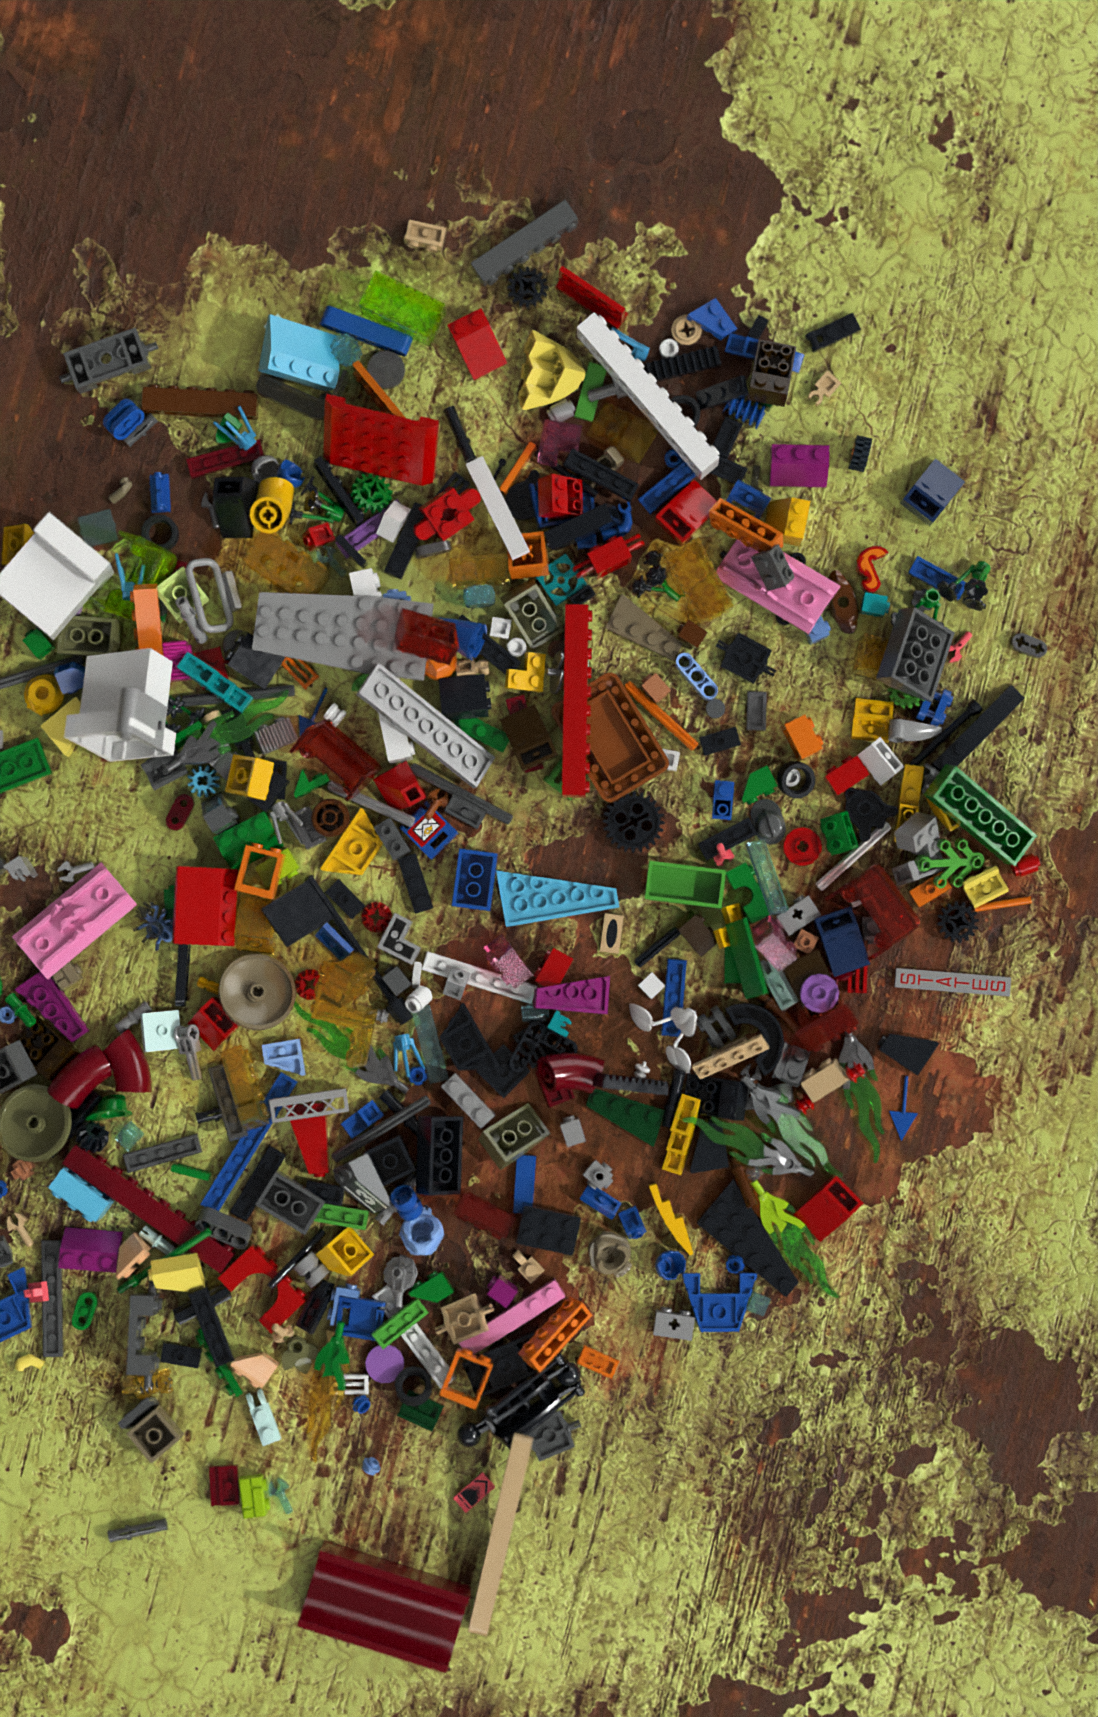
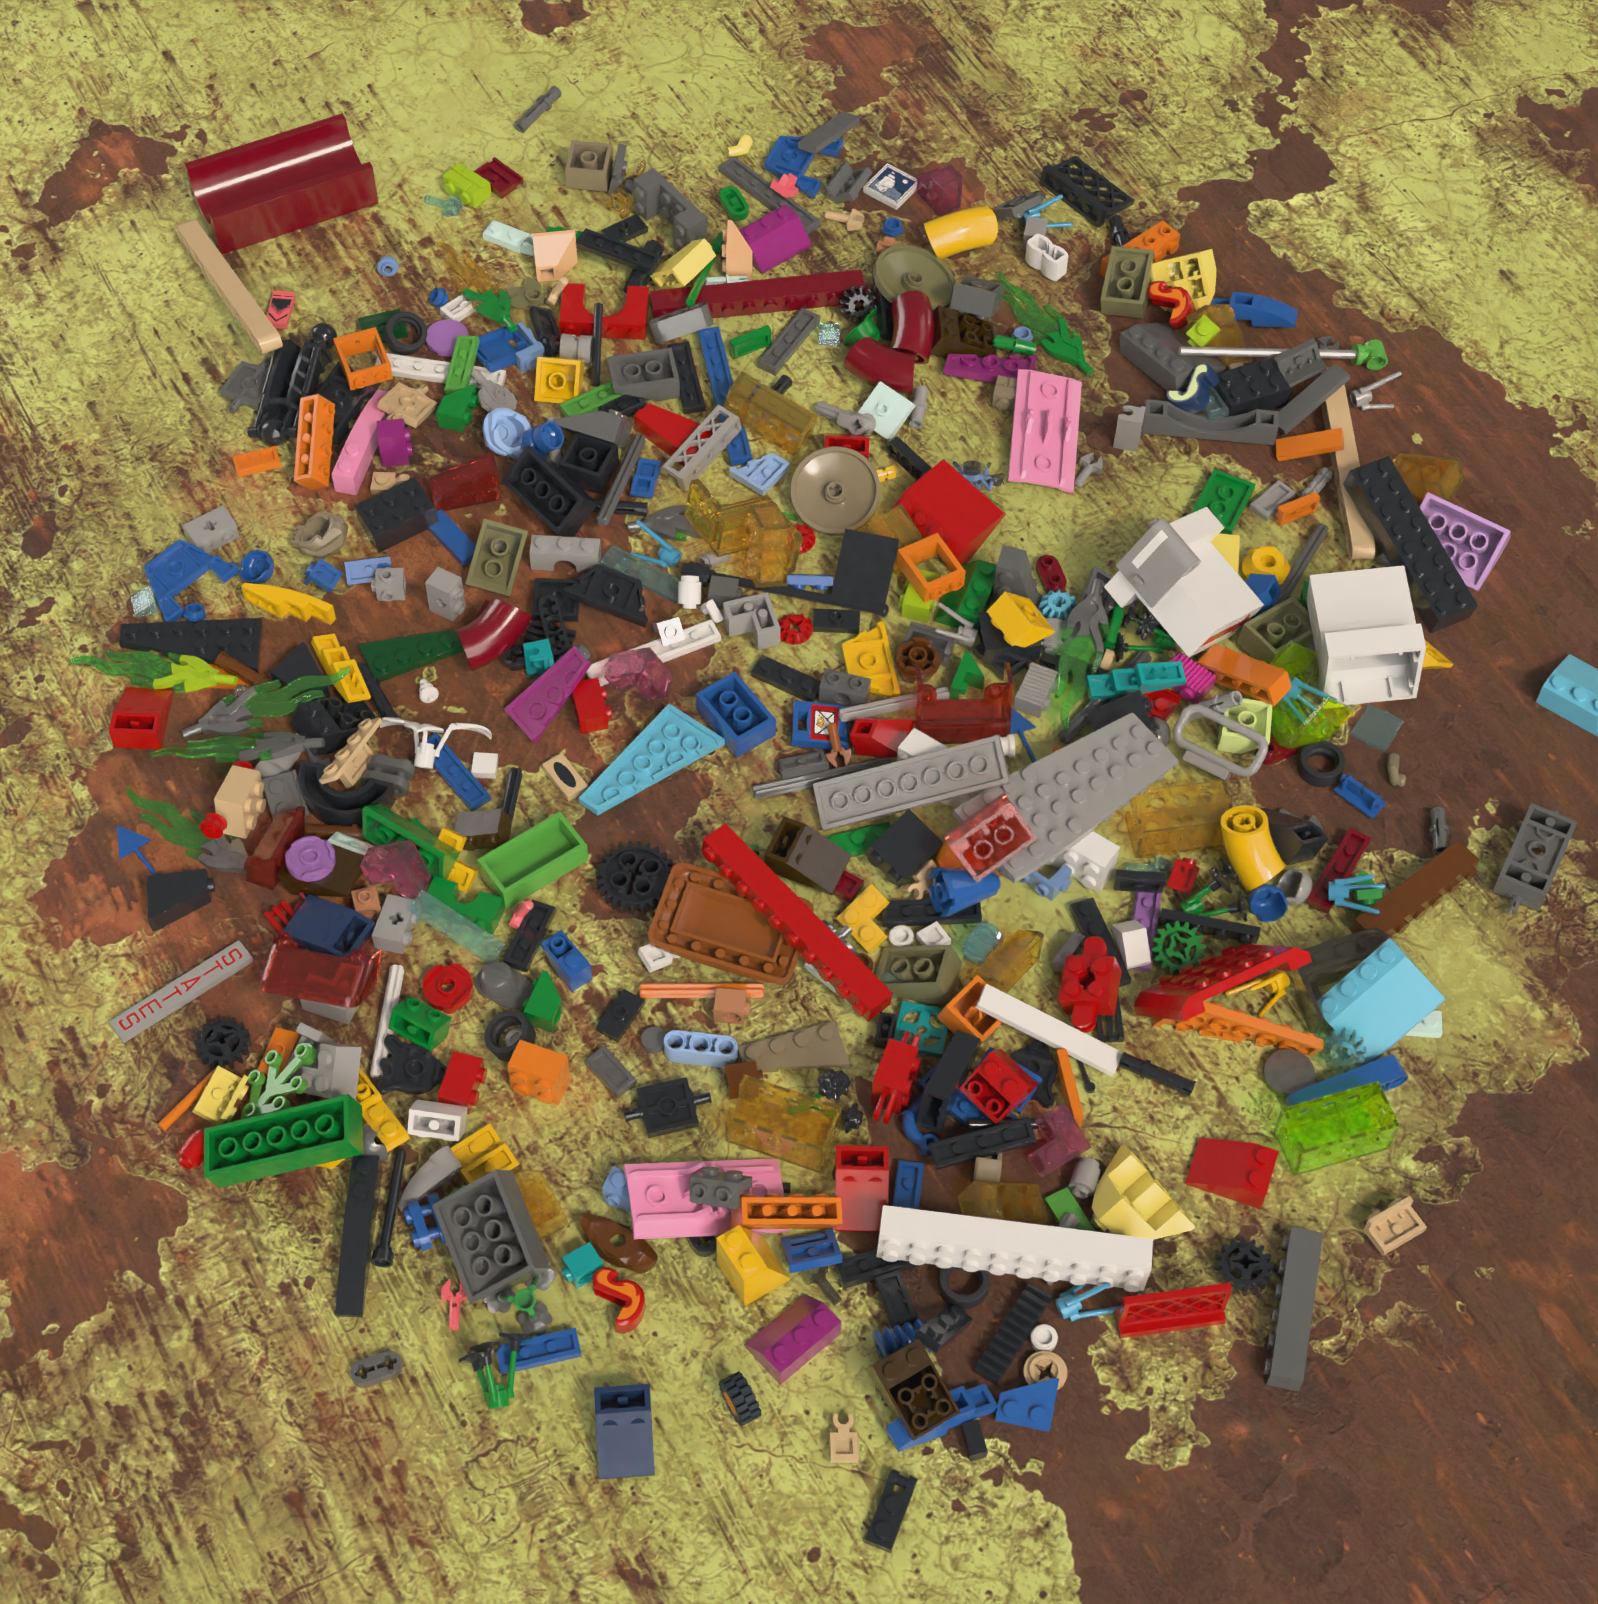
camera: 130 degrees right, 30 degrees down
medium azure brick [48,1167,115,1222] -> none
blue brick [103,399,144,440] -> none
blue plate [408,1067,427,1086] -> none
black gear [592,1073,669,1095] -> none

